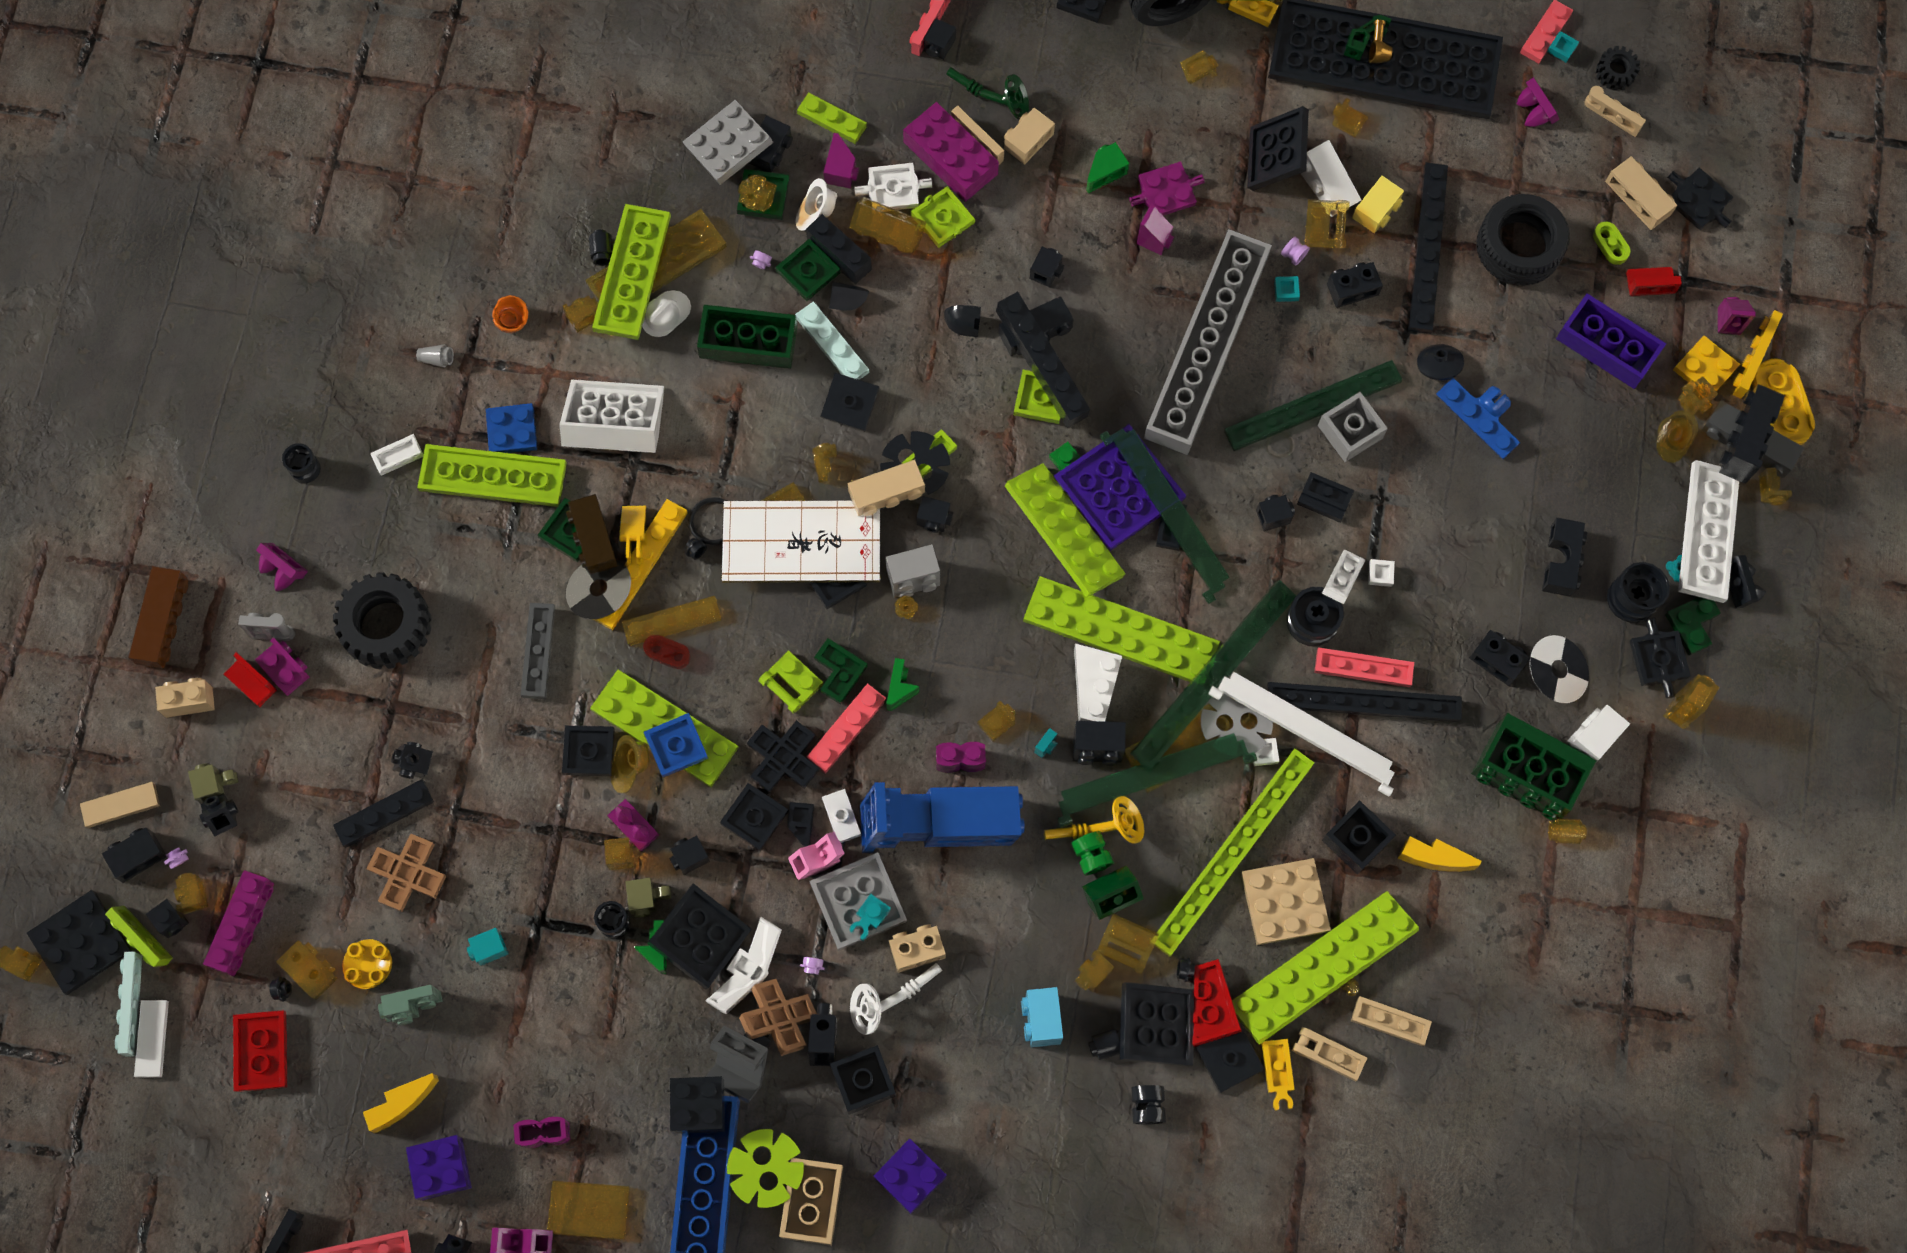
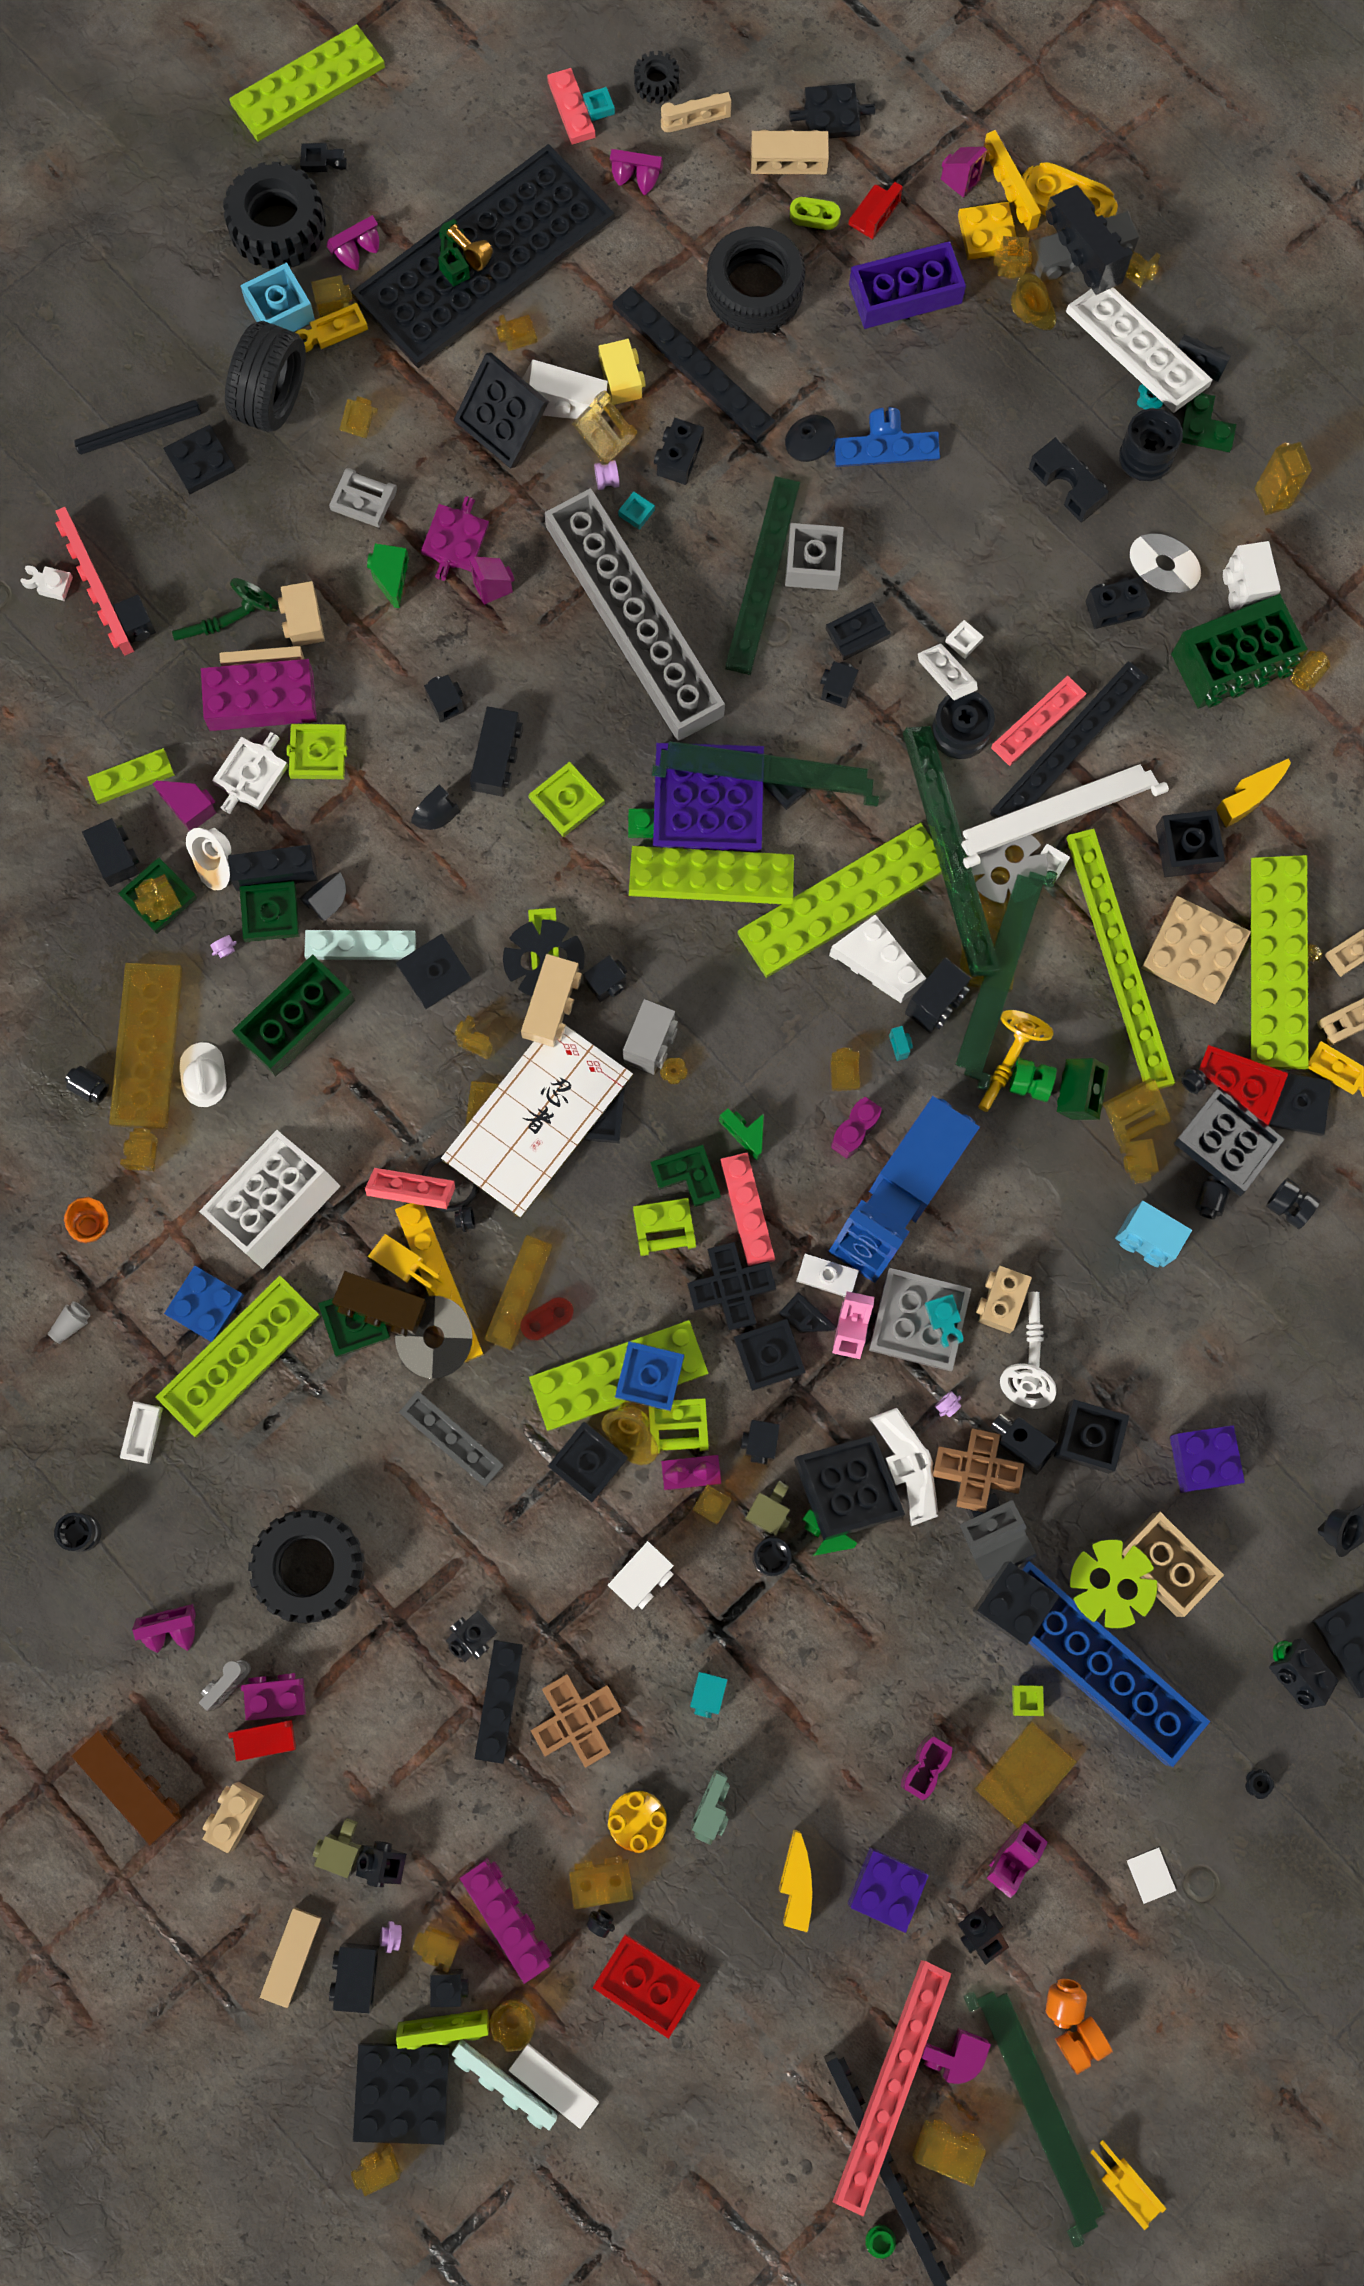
camera: 55 degrees left, 5 degrees up
lime plate [592,204,671,340] -> none
light grey plate [683,100,773,185] -> none
clear yellow brick [849,197,926,253] -> none
black brick [996,291,1090,428] -> none
black plate [1630,618,1691,699] -> none
none -> light grey plate [329,468,397,528]
none -> coral plate [365,1168,455,1209]
none -> clear yellow hair [490,1999,536,2052]
none -> white brick [608,1541,674,1610]
none -> lime plate [649,1398,709,1454]
none -> lime plate [1012,1685,1044,1716]

